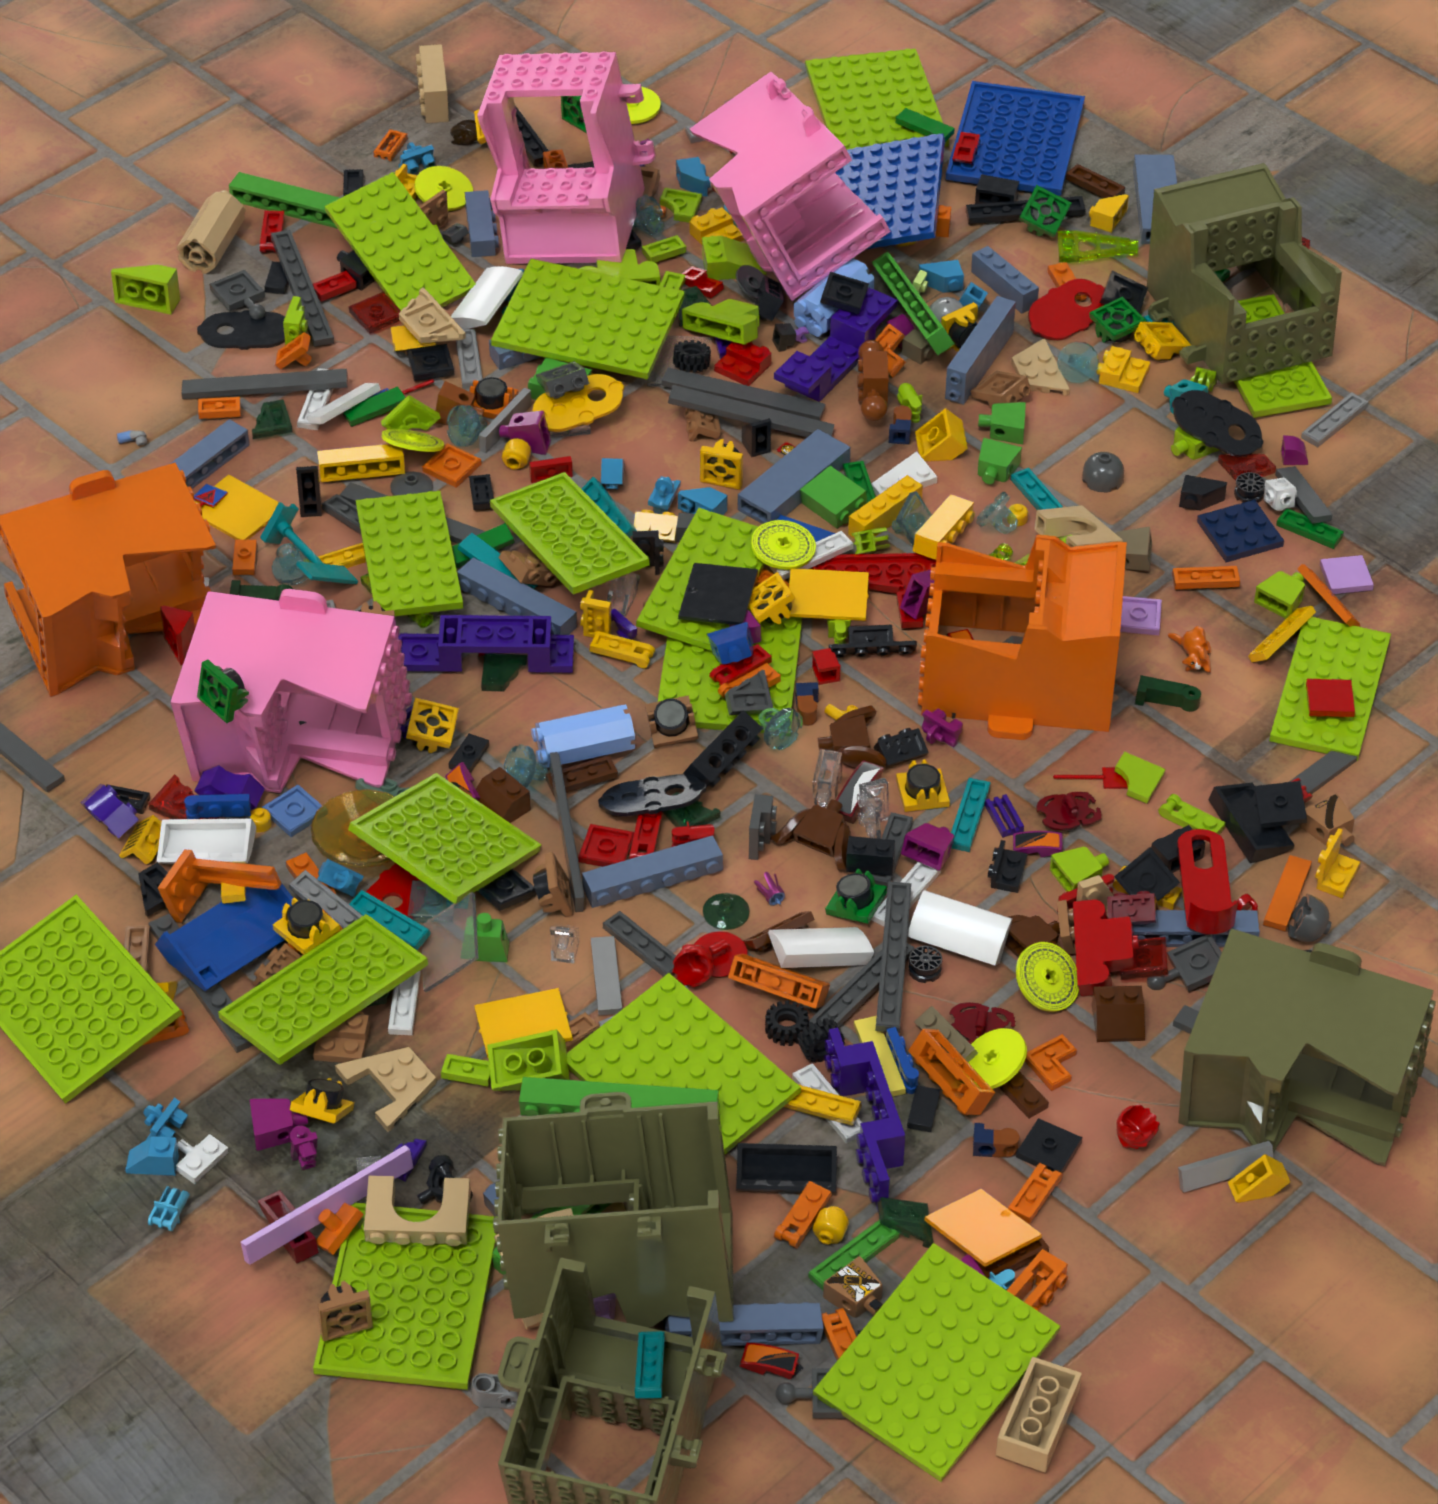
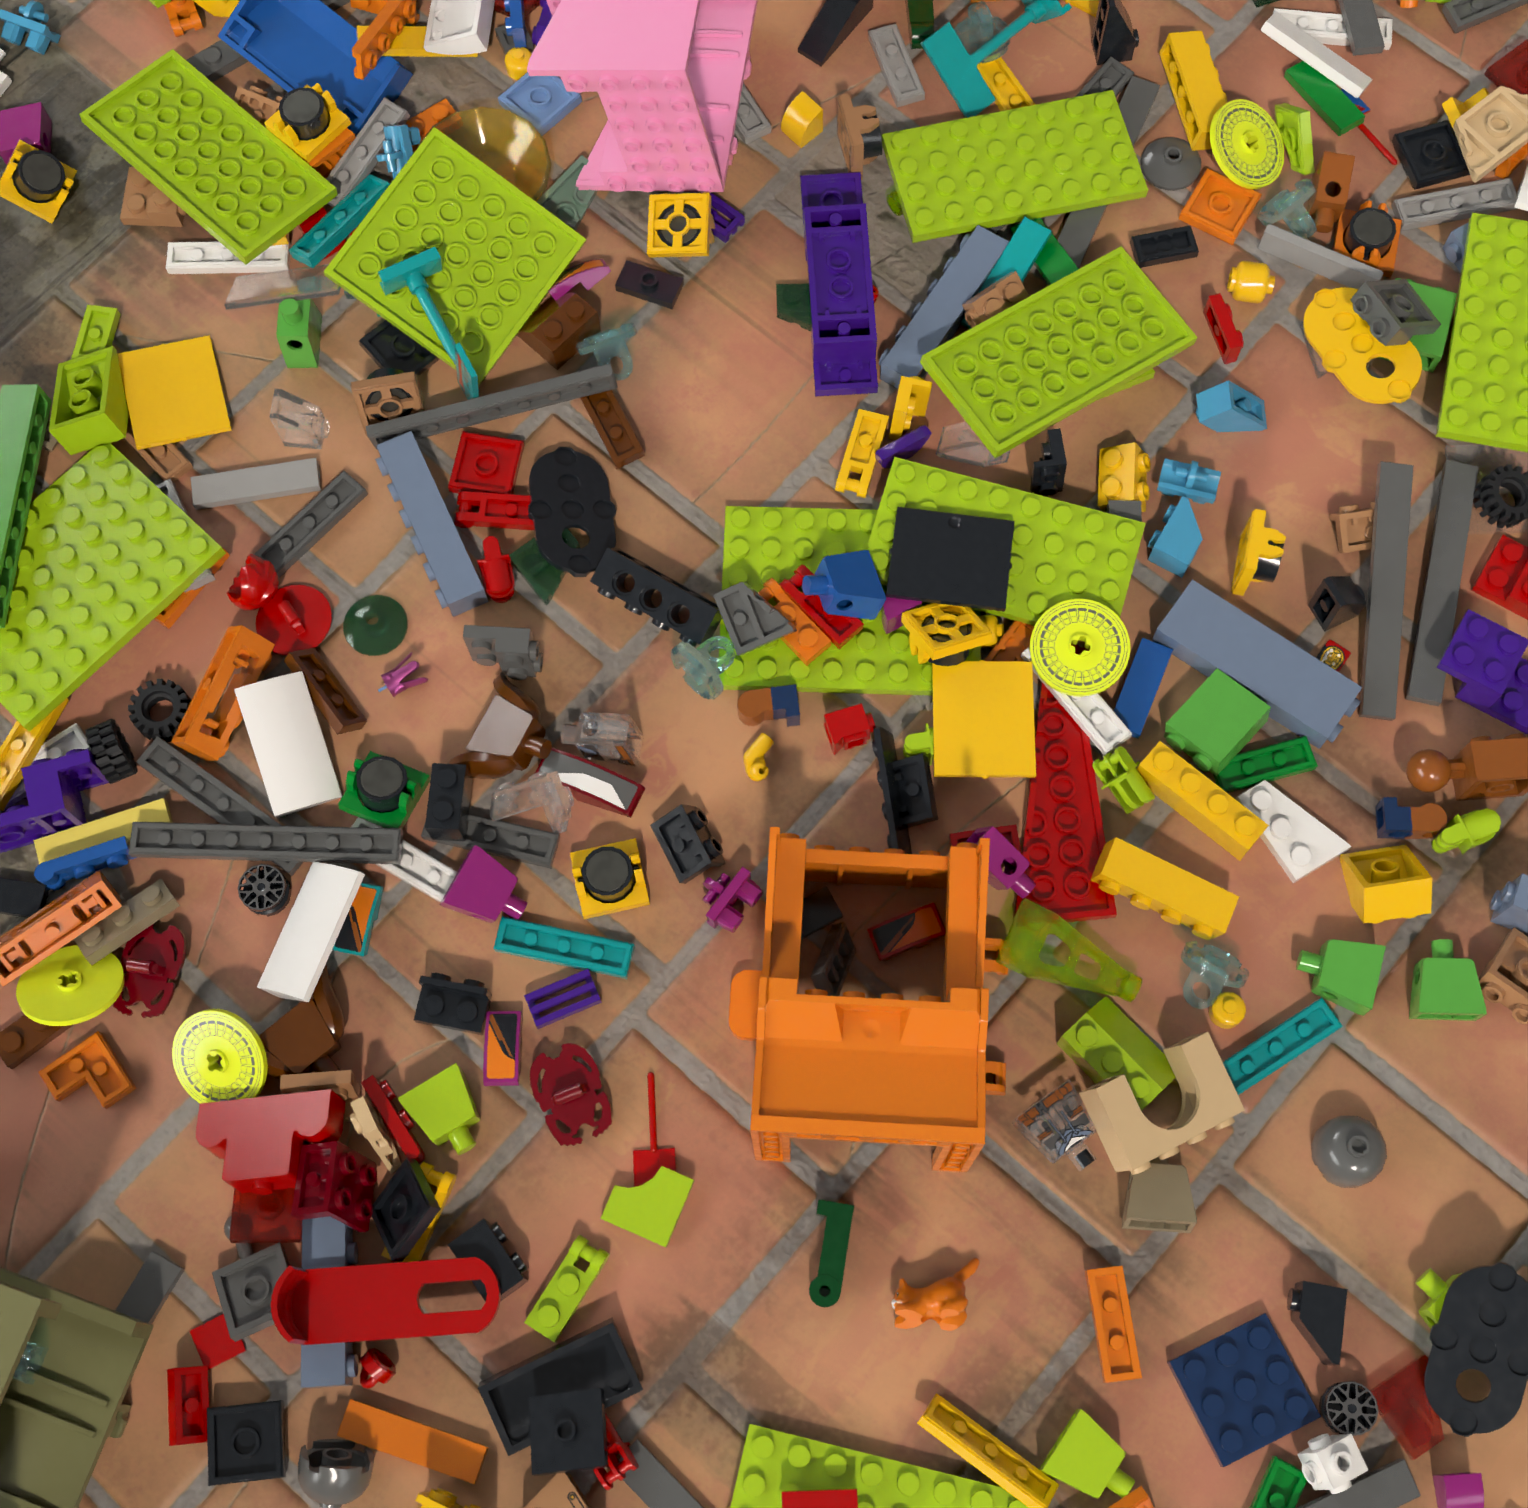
camera: 90 degrees right, 25 degrees up
tan wing [335,1047,436,1132] -> none
magenta torso [499,411,551,455] -> none
light blue brick [531,704,635,768] -> none
teal tile [582,477,637,538] -> none
piece [645,695,698,748] -> none
reddish brown torso [818,705,887,768] -> none
clear light blue tile [892,491,932,546] -> none
reddish brown slope [1092,985,1145,1042] -> none
lavender tile [1120,596,1162,635] -> none
none -> teal piece [378,247,479,400]

